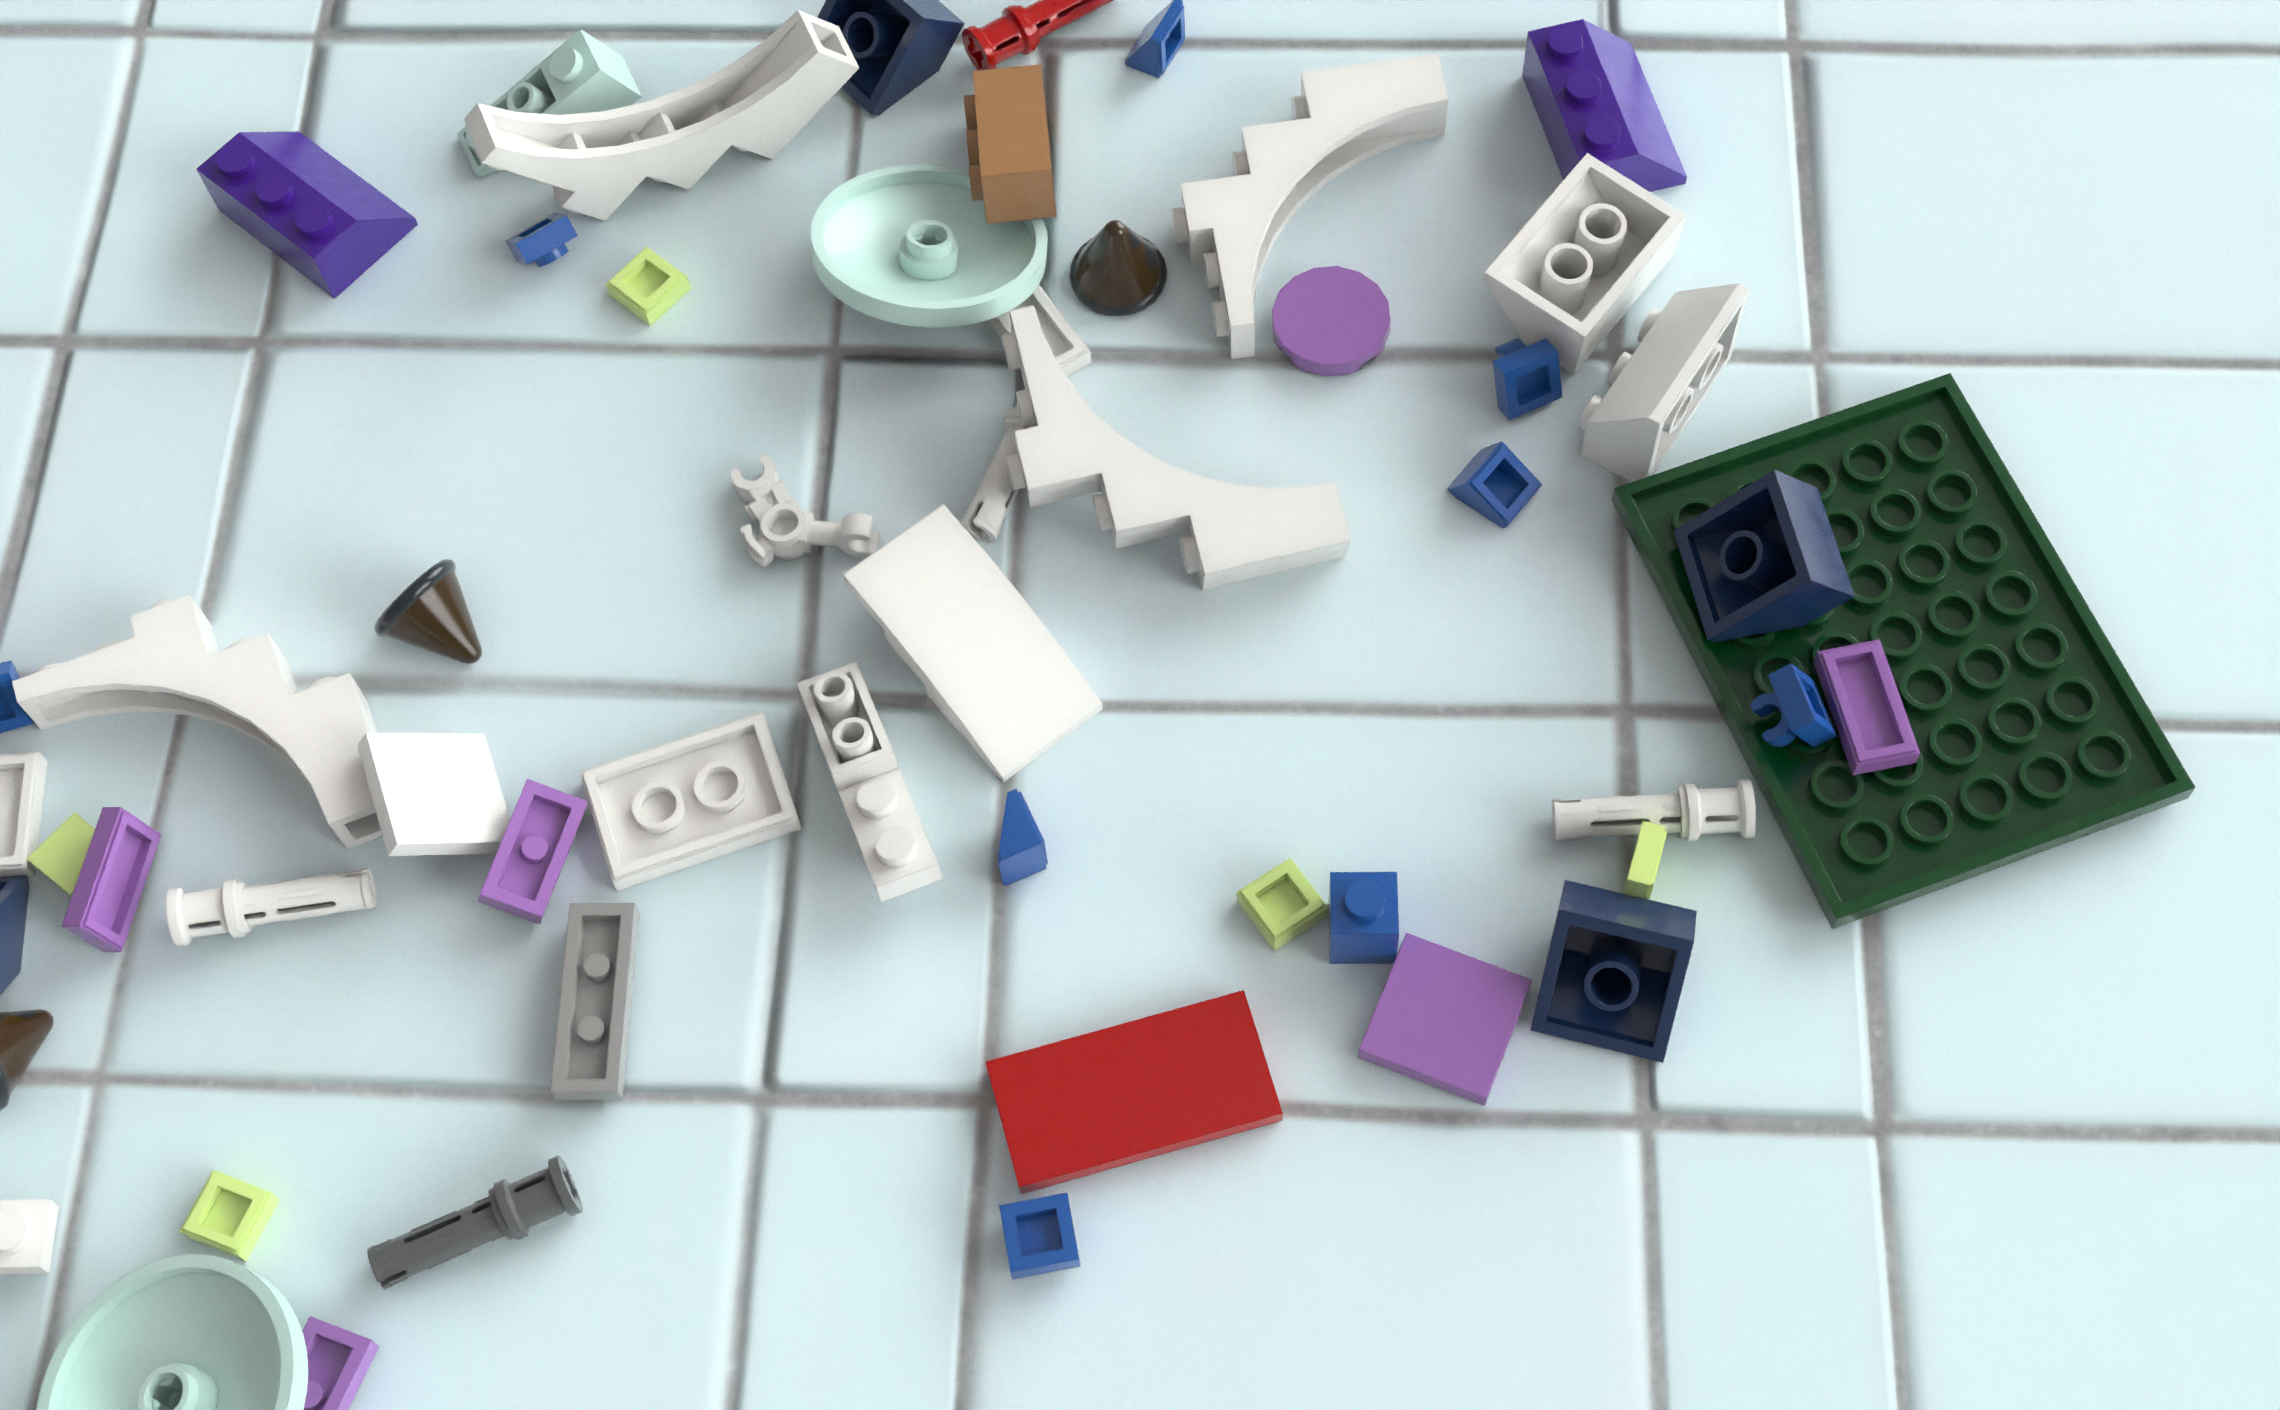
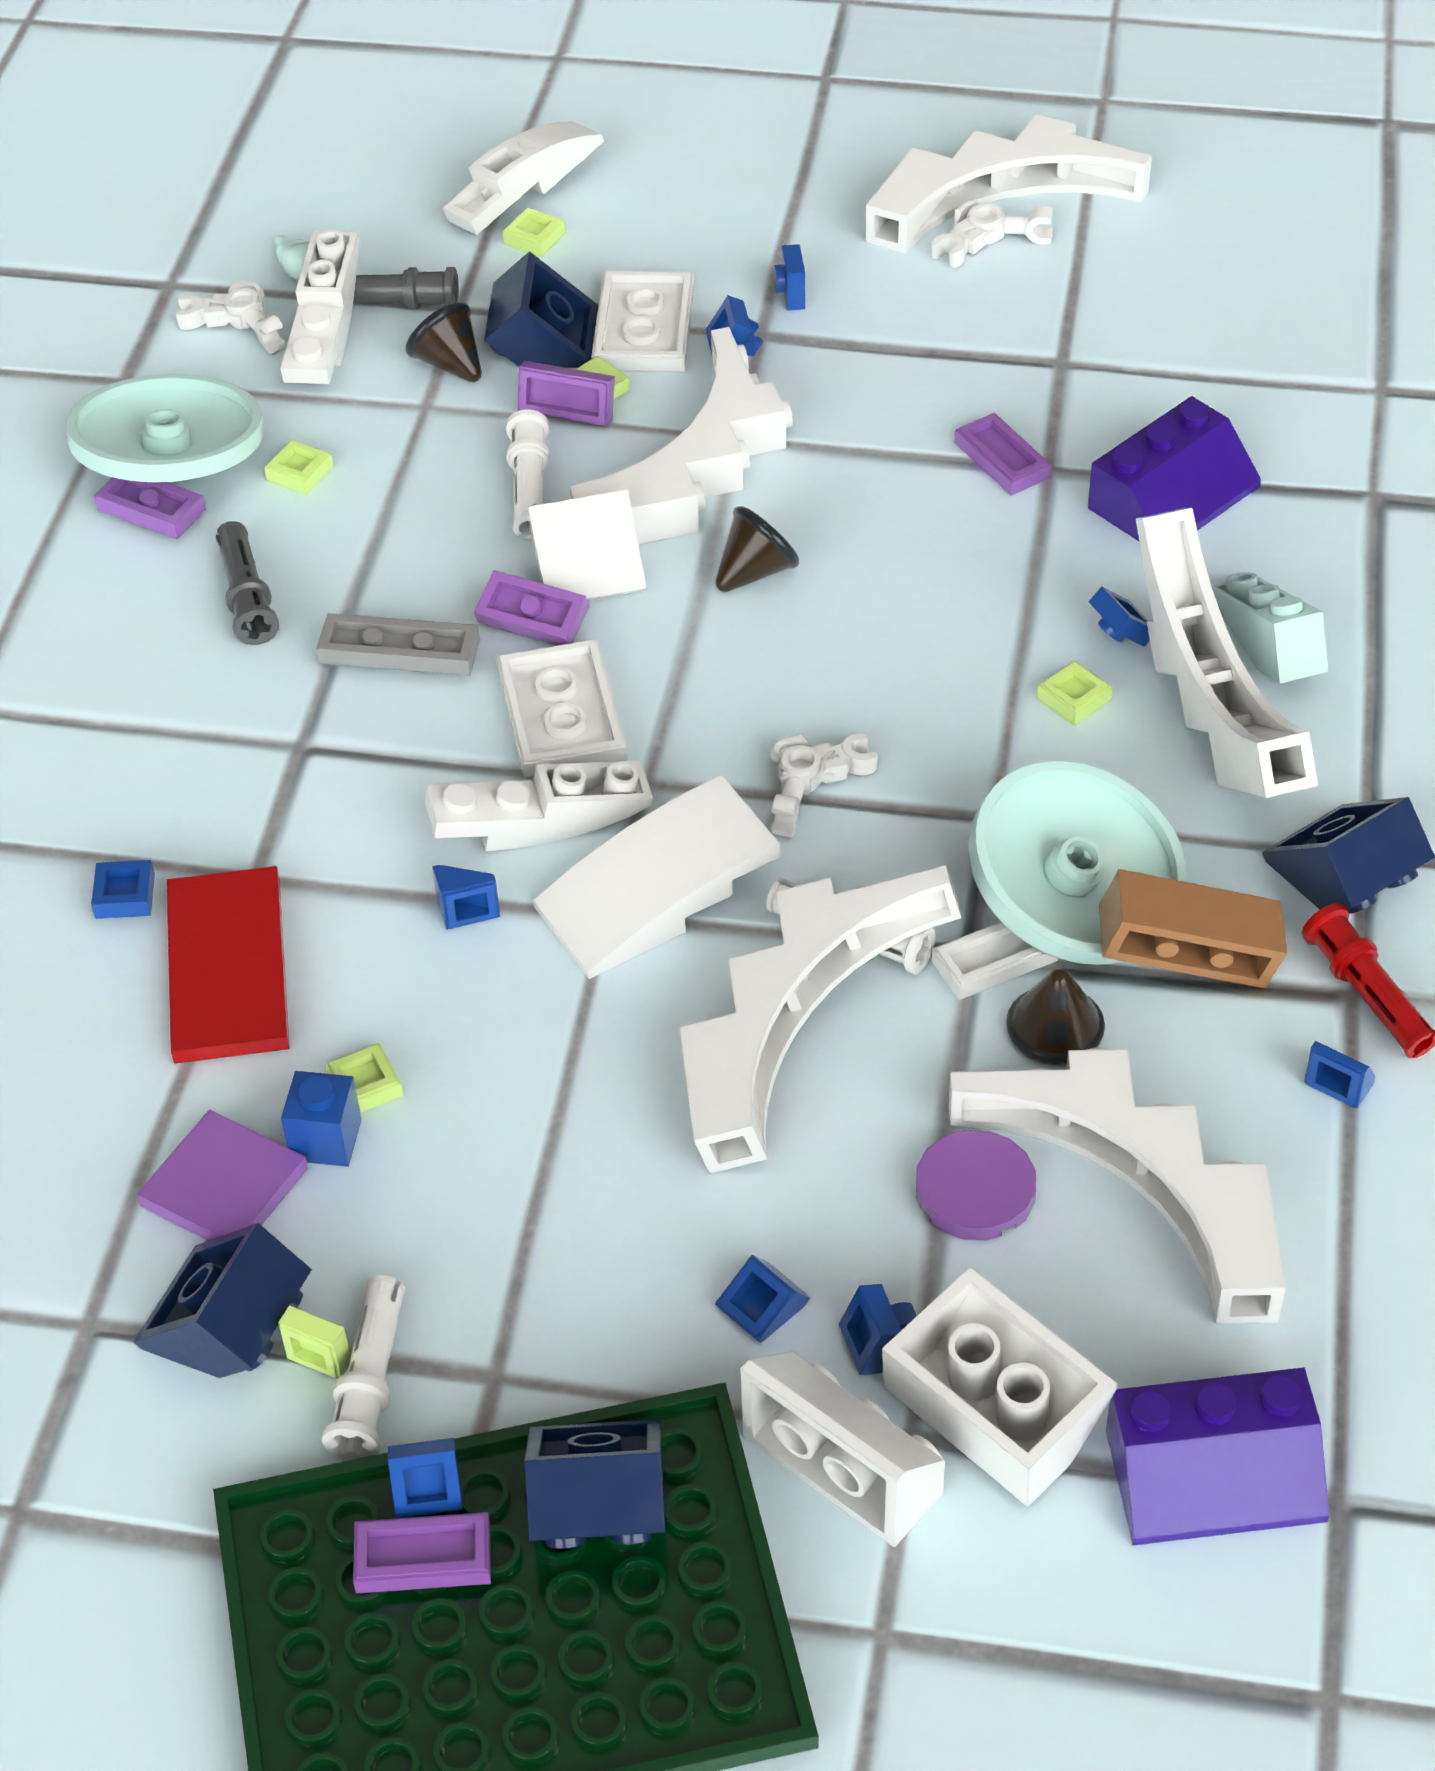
camera: 95 degrees right, 15 degrees down
none -> medium lavender tile [954,413,1052,496]

